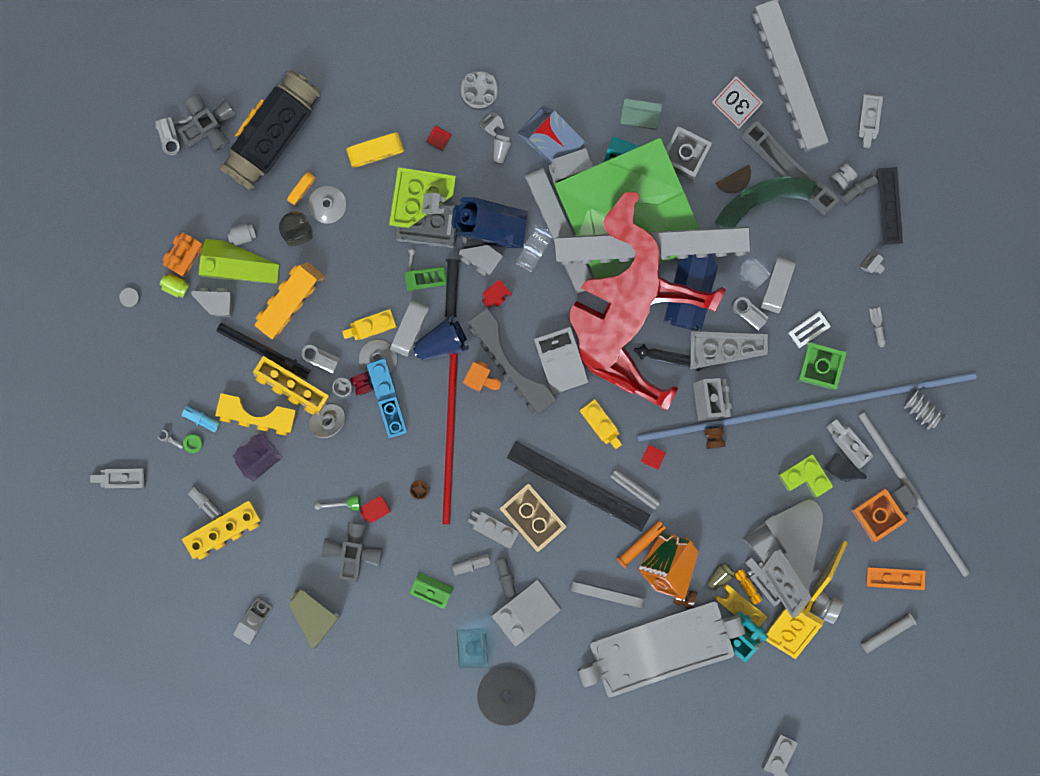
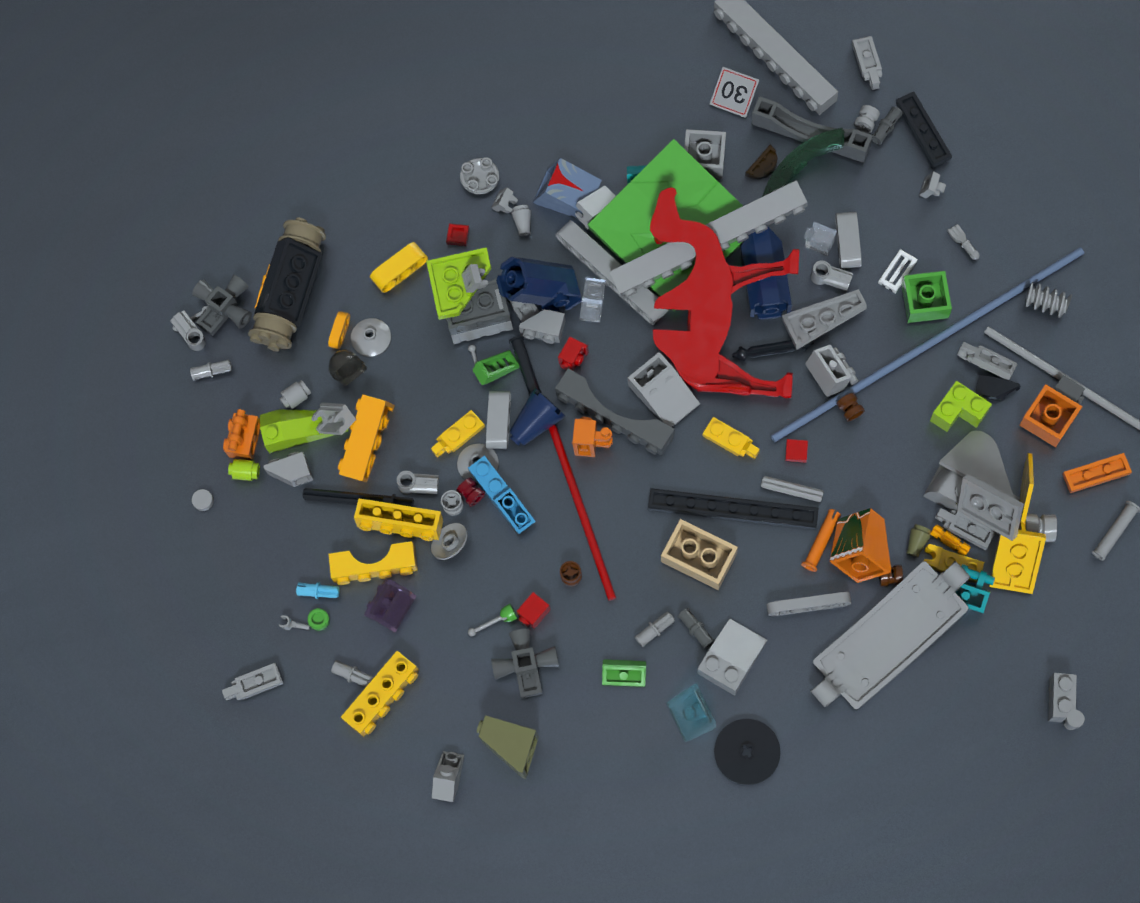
camera: 10 degrees left, 15 degrees down
light grey hinge [467,511,519,549] -> none
sand green panel [620,98,662,129] -> none
none -> light grey axle [190,360,232,381]
none -> light grey hinge [311,403,356,435]

